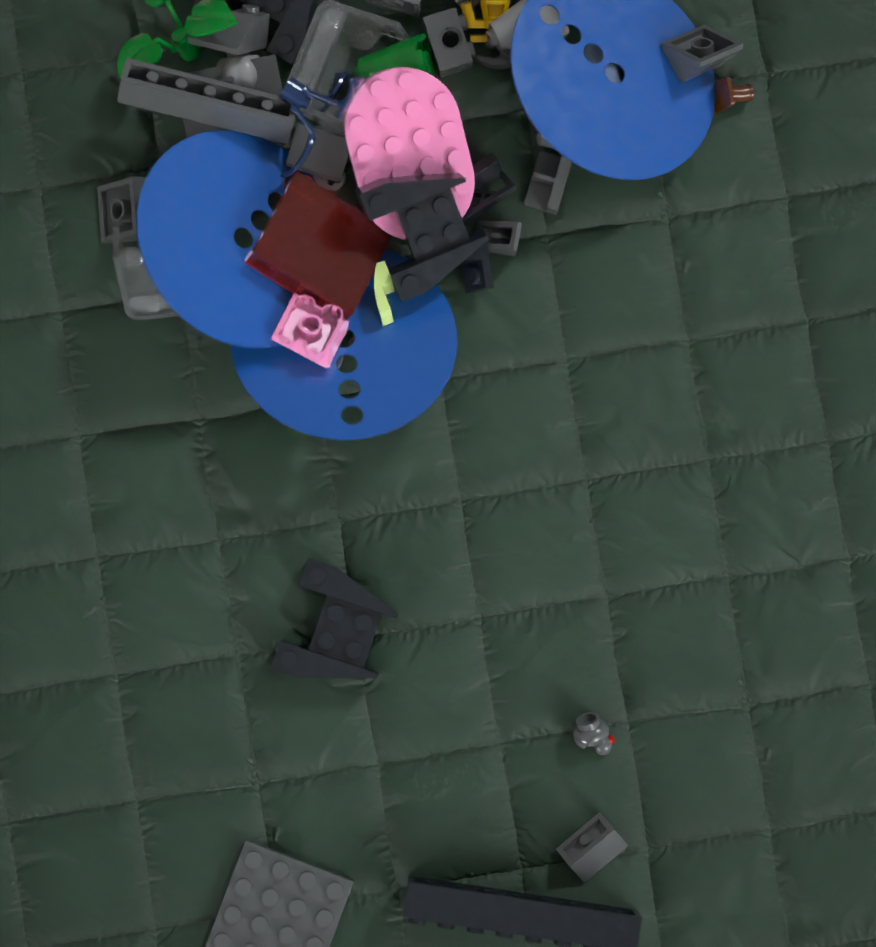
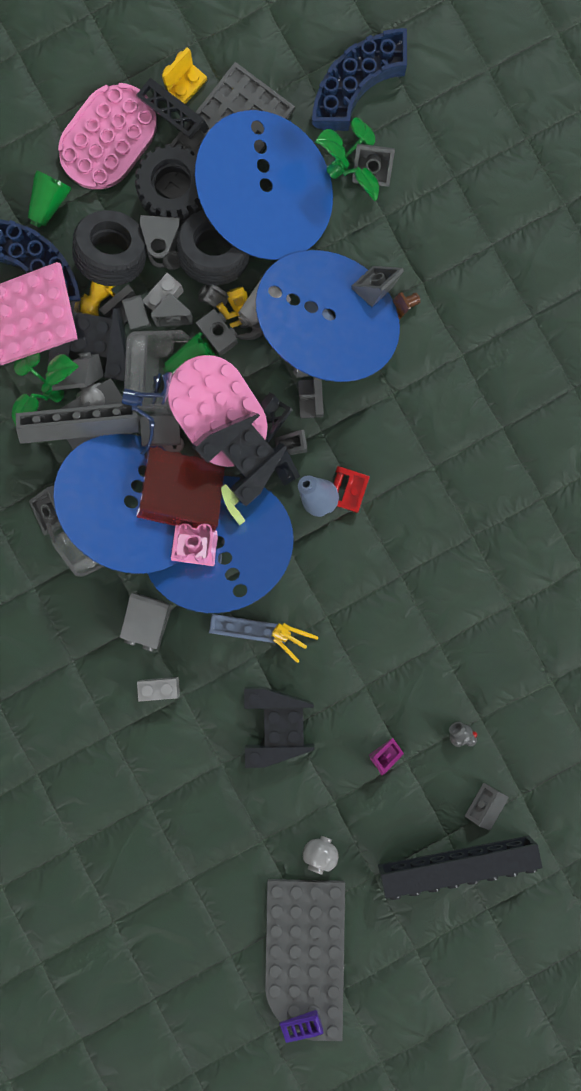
camera: 15 degrees left, 0 degrees up
none -> dark grey slope [120,593,173,651]
none -> light grey brick [137,677,180,702]
none -> sand blue tile [209,614,285,645]
none -> yellow plant [271,623,318,663]
none -> sand blue cone [298,476,339,517]
none -> light grey plant [303,836,339,874]
none -> red plate [333,466,370,513]
none -> magenta slope [369,738,404,775]

